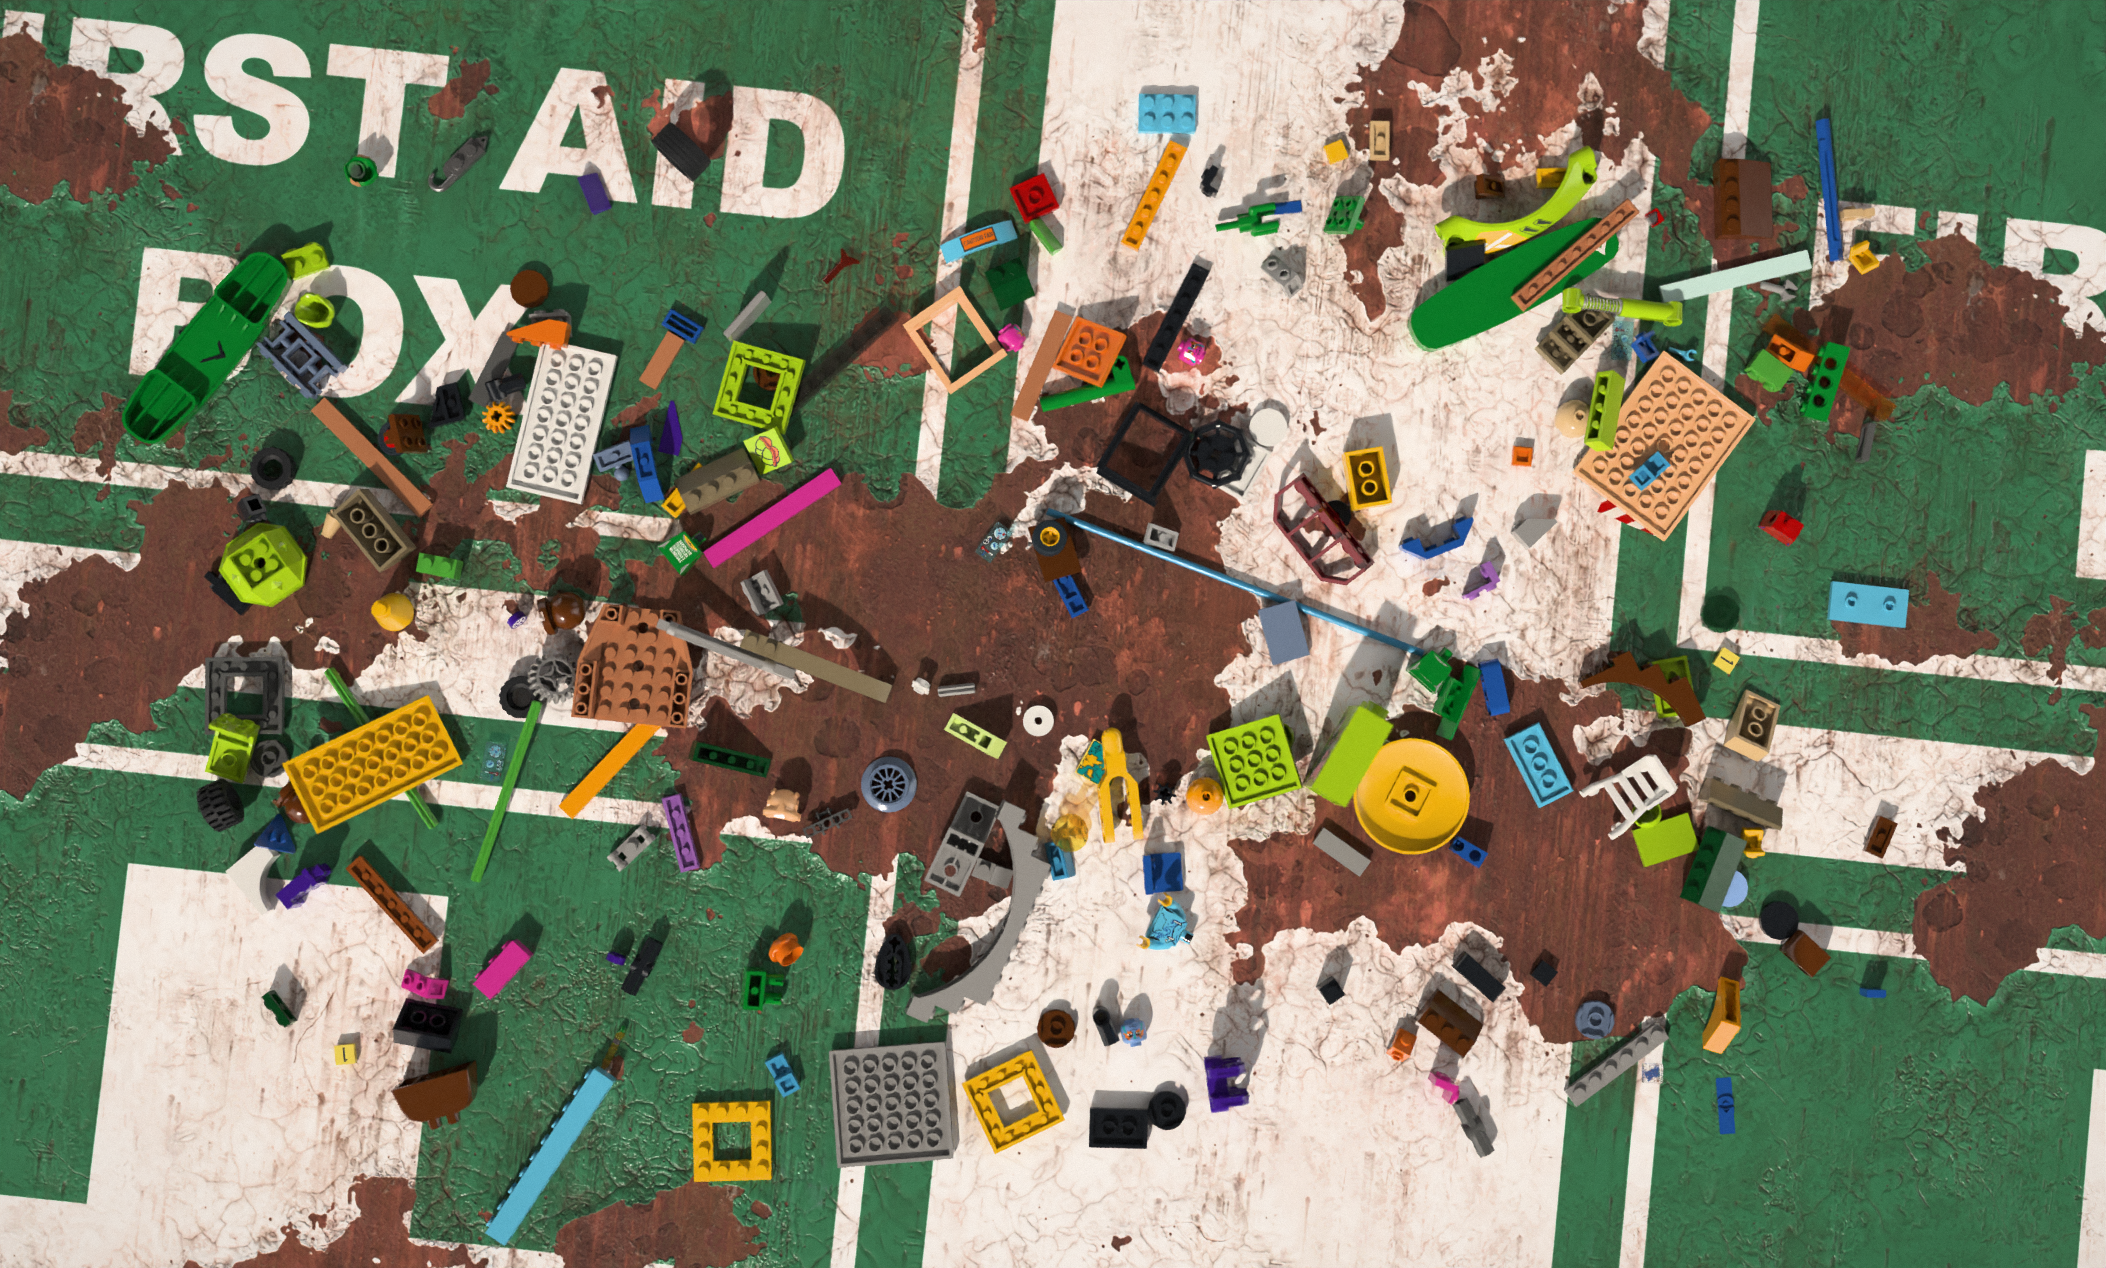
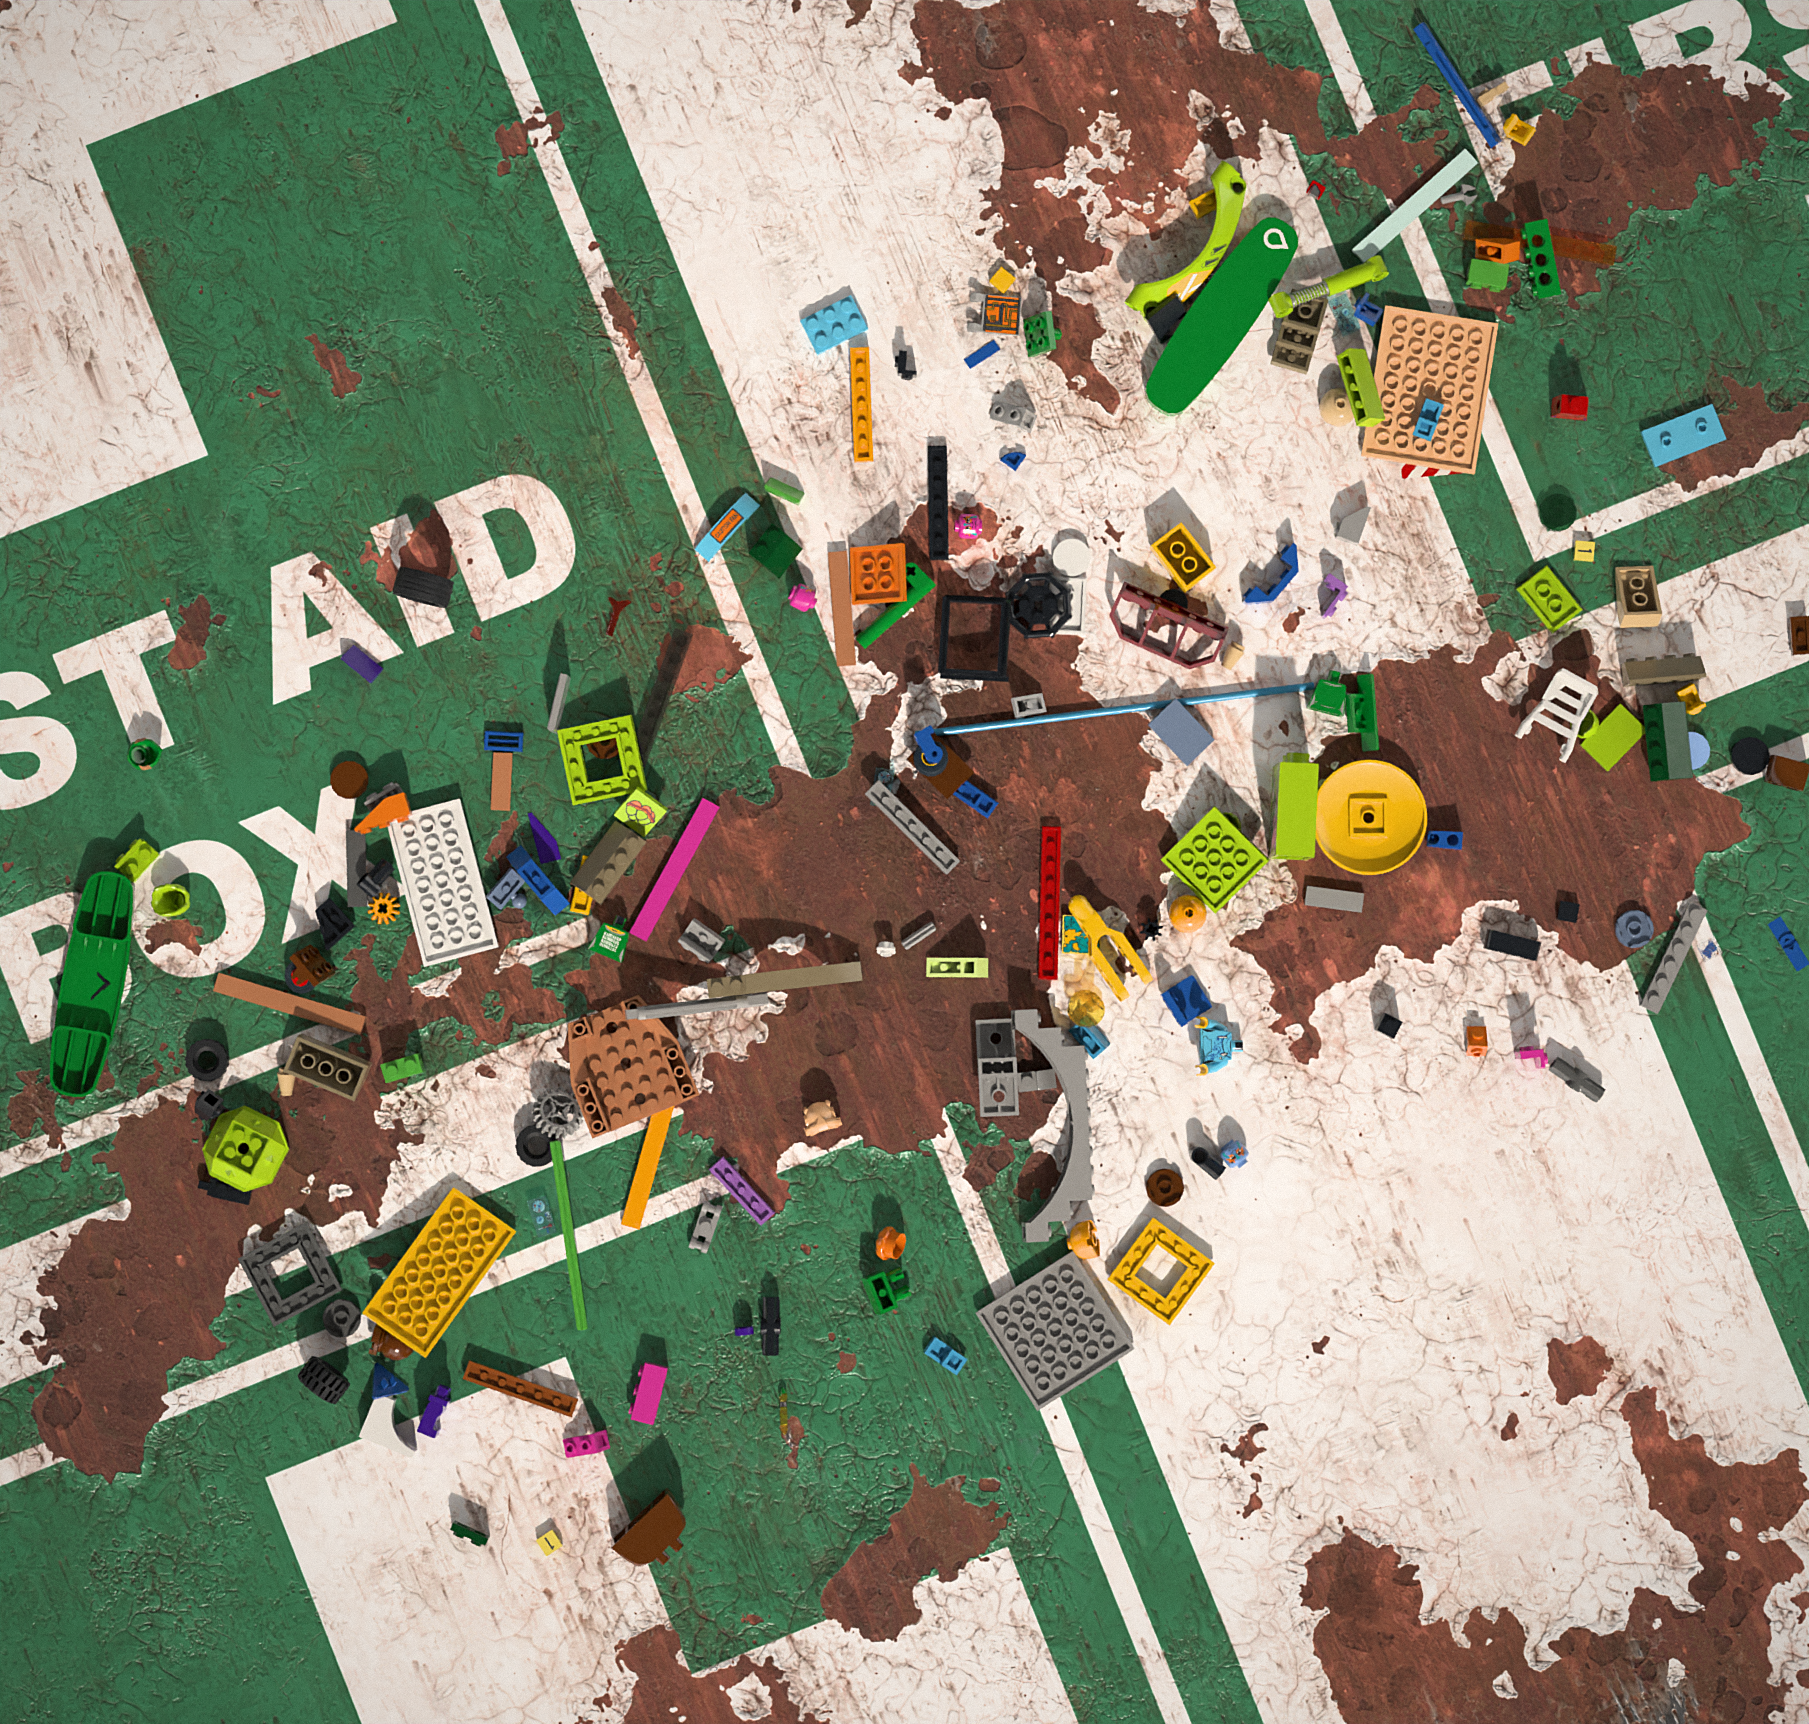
camera: 25 degrees left, 0 degrees up
lime bracket [205,713,260,784] -> none
sand blue fence [256,311,348,400] -> none
bright green axle [324,667,439,829] -> none
yellow cone [371,593,414,631] -> none
black slope [393,998,463,1054] -> none
flat silver plate [428,136,488,192] -> none
medium azure brick [485,1066,617,1246] -> none
dark purple tile [507,611,527,629] -> none
reddish brown tile [537,592,587,635] -> none
dark green slope [688,740,771,778] -> none
yellow plate [692,1100,772,1182] -> none
dark grey piece [803,806,853,838] -> none
sand blue piece [861,757,917,812] -> none
black piece [874,933,912,990] -> none
light nougat piece [903,286,1007,394] -> none
red plate [1009,173,1060,224] -> none
white piece [1023,706,1054,736] -> none
black plate [1089,1107,1148,1149] -> none
black tile [1147,1090,1186,1130] -> none
dark purple piece [1204,1055,1250,1113] -> none
green plant [1215,202,1279,237] -> none
tan plate [1369,121,1389,161] -> none
reddish brown slope [1414,989,1483,1058] -> none
reddish brown slope [1474,174,1505,200] -> none
blue beam [1478,658,1510,717] -> none
medium azure plate [1503,722,1574,808] -> none
nougat tile [1511,198,1640,312] -> none
orange tile [1511,446,1533,467] -> none
reddish brown arch [1577,649,1706,727] -> none
medium azure hand [1668,347,1697,362] -> none
light orange arch [1702,977,1741,1054] -> none
reddish brown slope [1713,159,1773,240] -> none
dark grey tile [1855,422,1876,463] -> none
none -> light grey plate [865,780,960,875]
none -> blue leg [913,725,943,764]
none -> flag [967,292,1022,336]
none -> blue tile [1000,452,1026,471]
none -> red tile [1038,826,1061,980]
none -> light orange cylinder [1067,1220,1100,1259]
none -> tan cone [1221,641,1245,670]

